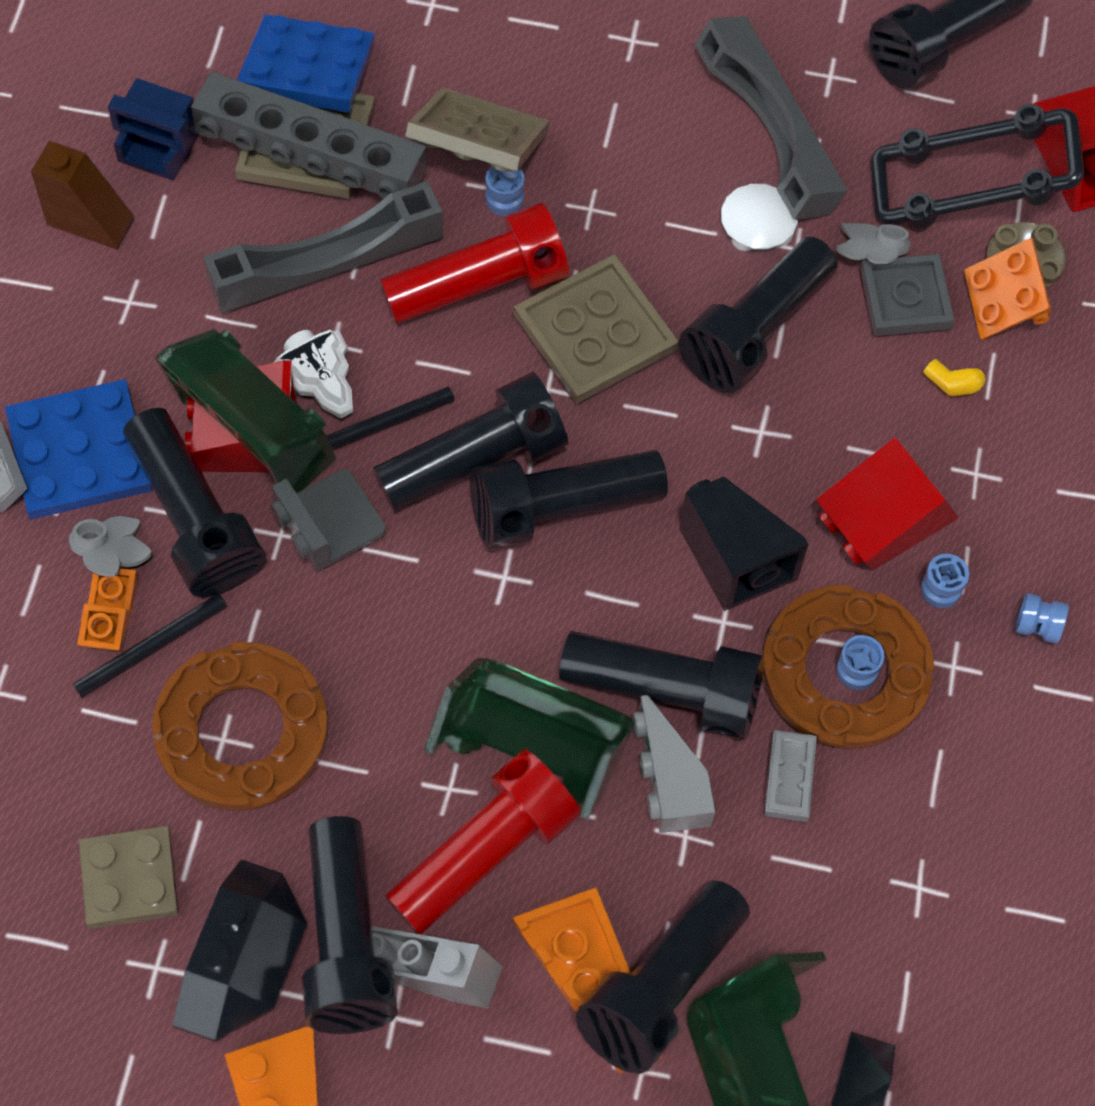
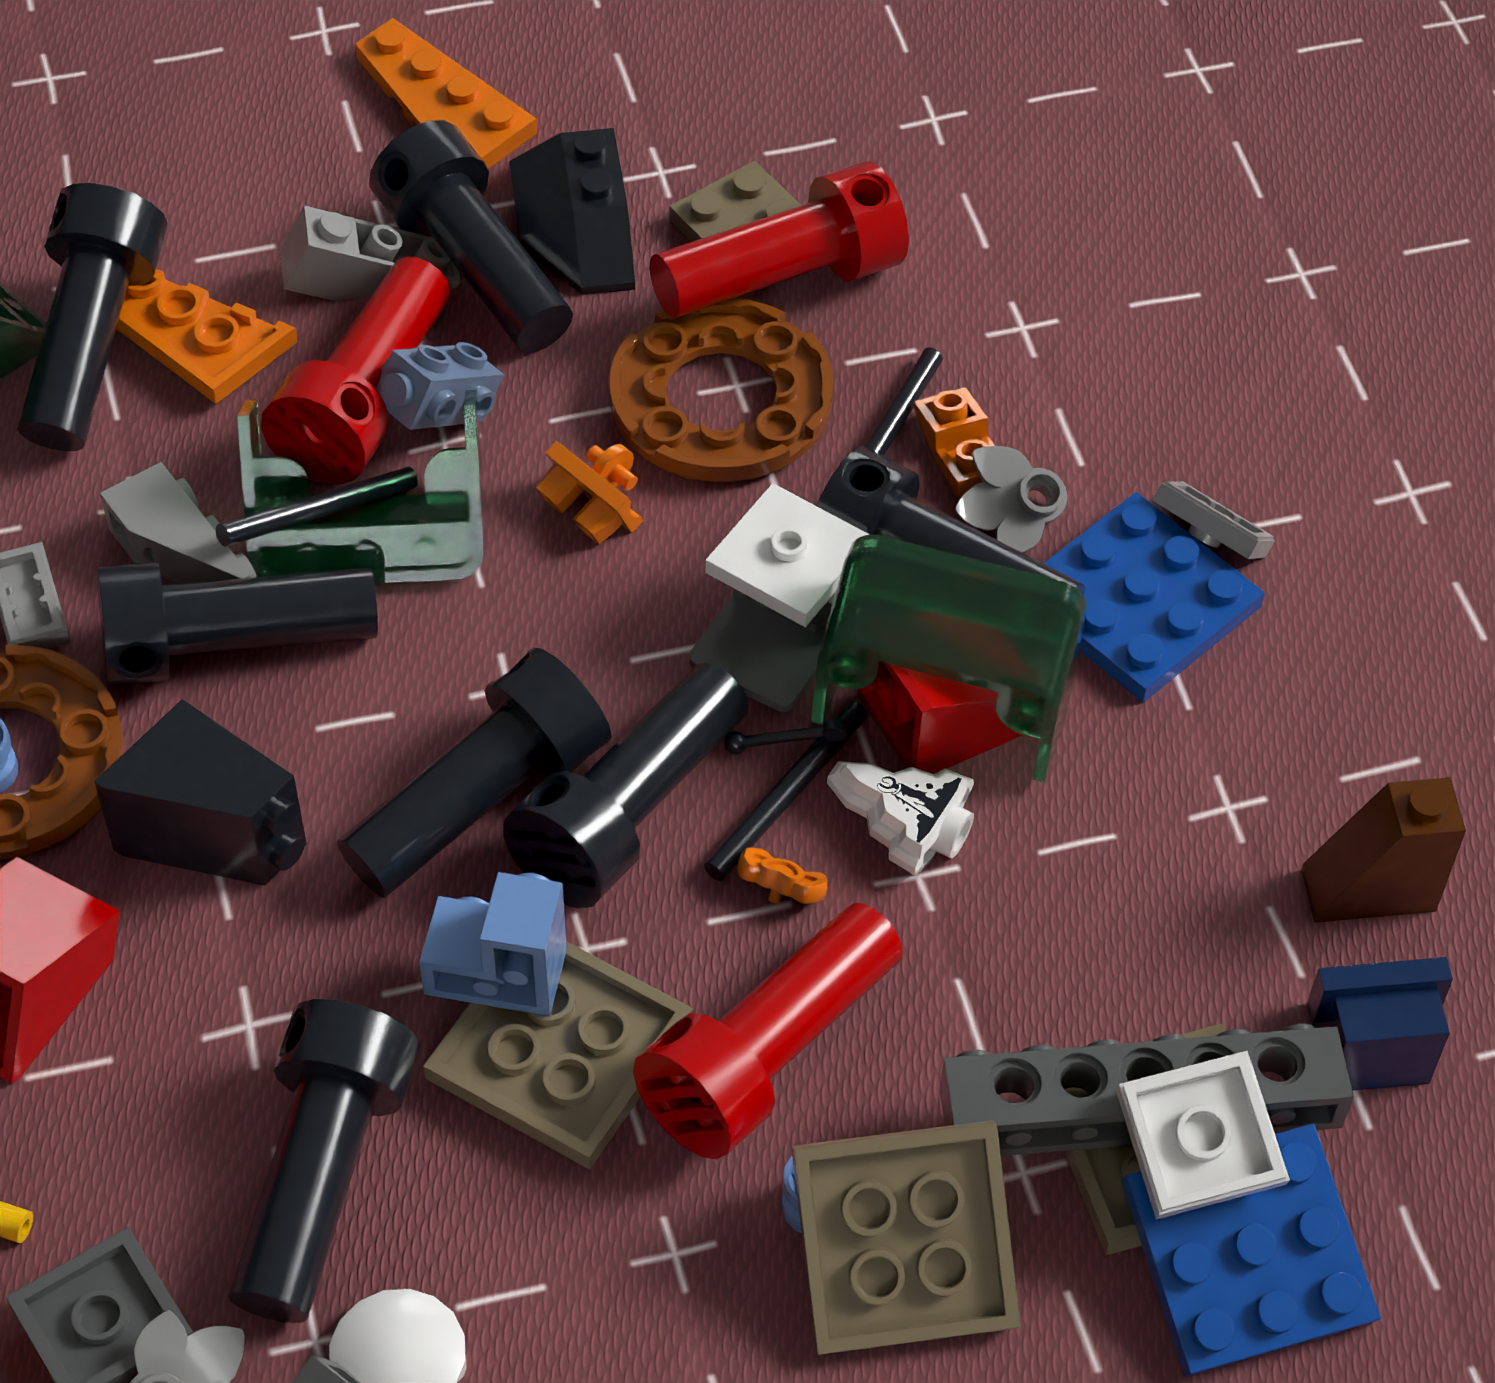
camera: 155 degrees right, 10 degrees down
dark grey arch [203,181,443,314] -> none
none -> black bar [215,467,418,547]
none -> sand blue brick [376,342,504,430]
none -> medium blue brick [419,872,567,1016]
none -> orange hips [536,440,643,545]
none -> red piece [649,161,909,318]
none -> white plate [706,483,872,627]
none -> black hinge [724,719,847,755]
none -> orange piece [737,847,827,904]
none -> white plate [1116,1051,1290,1219]

